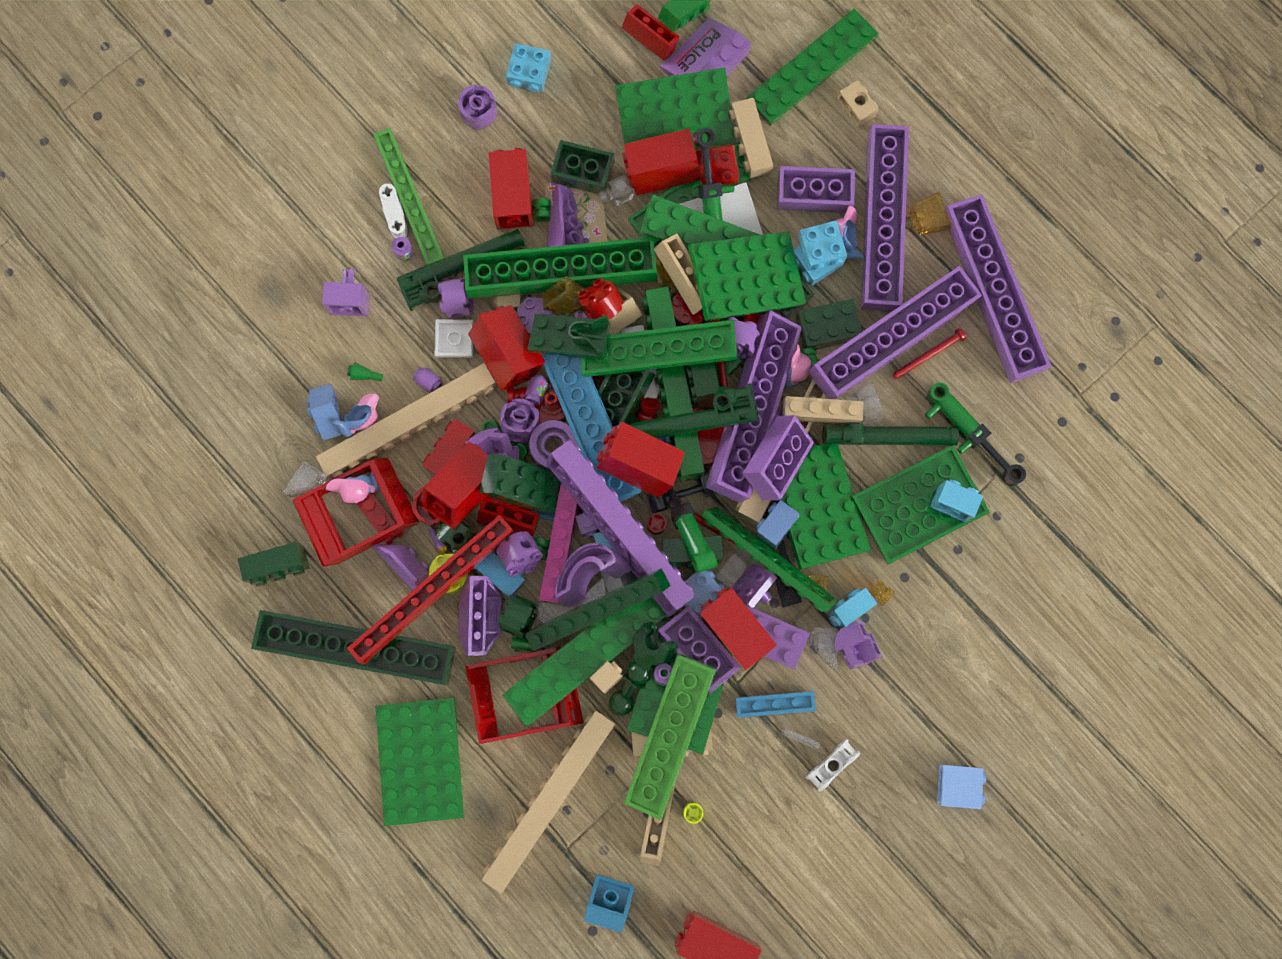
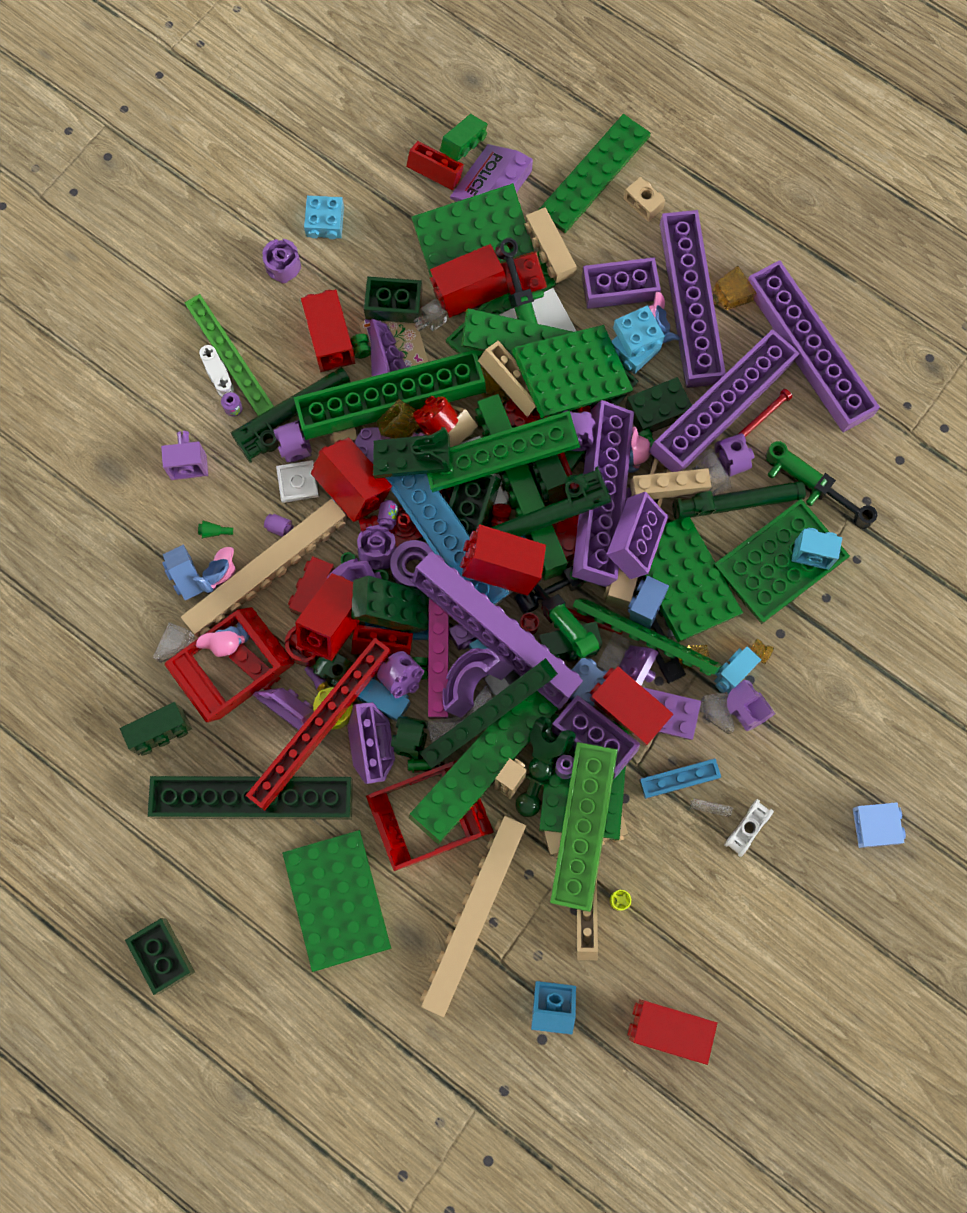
camera: 10 degrees left, 5 degrees down
none -> dark green brick [125,918,195,995]
none -> medium lavender brick [714,433,754,477]

